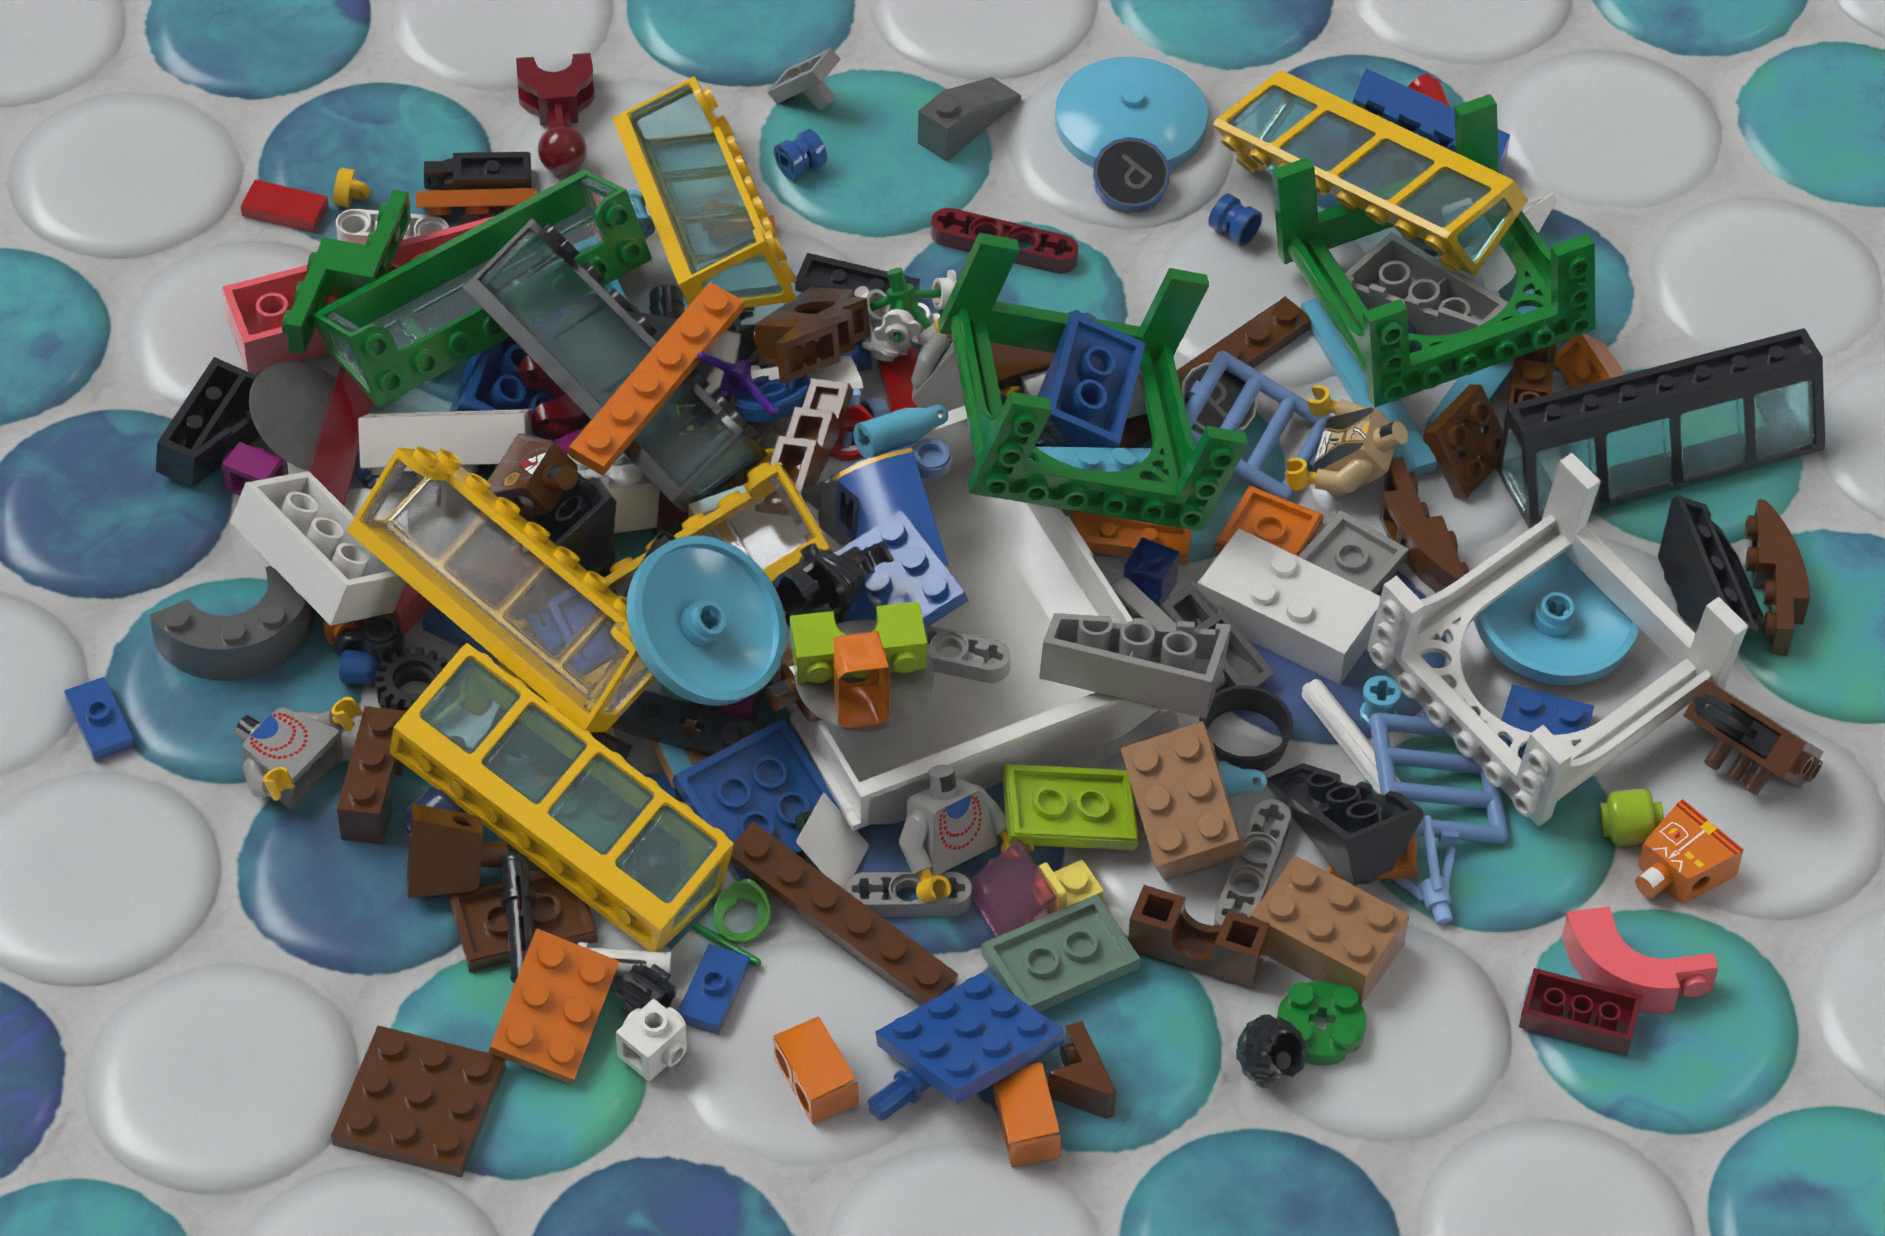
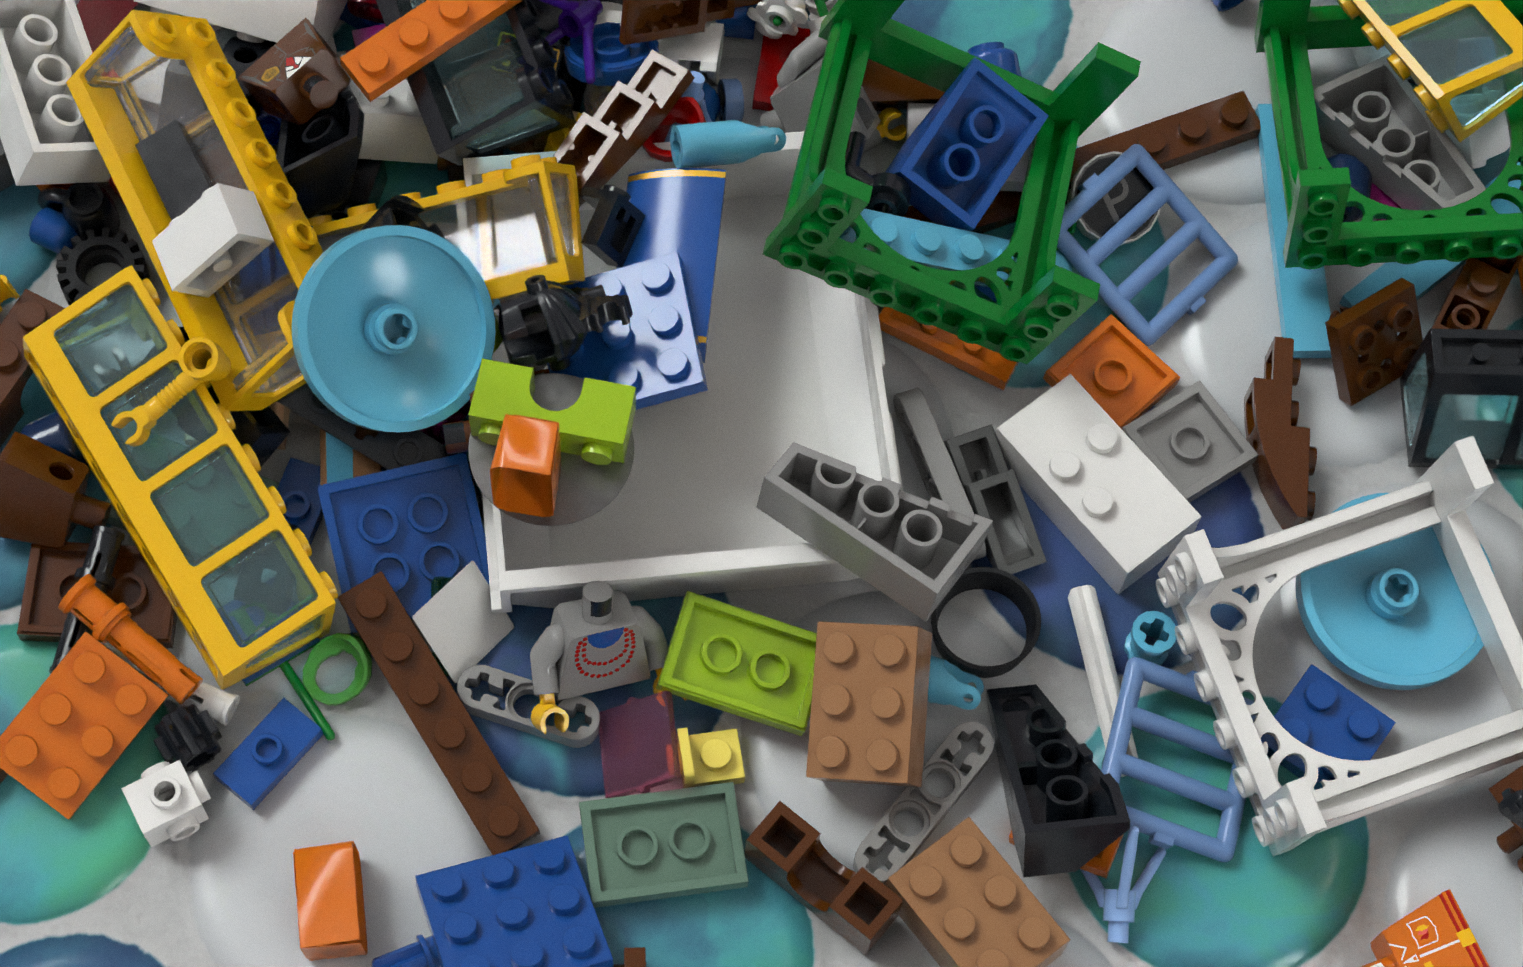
camera: 15 degrees right, 15 degrees up
medium blue tile [912,439,952,480] -> none
light grey beam [925,626,1010,683] -> none
clear blue brick [1123,537,1180,607] -> none
torso [1285,385,1408,500] -> none
lime head [1600,789,1664,846] -> none
none -> orange pin [58,574,203,705]
none -> yellow brick [111,337,231,447]
none -> black tile [135,120,214,220]
none -> white brick [152,183,274,298]

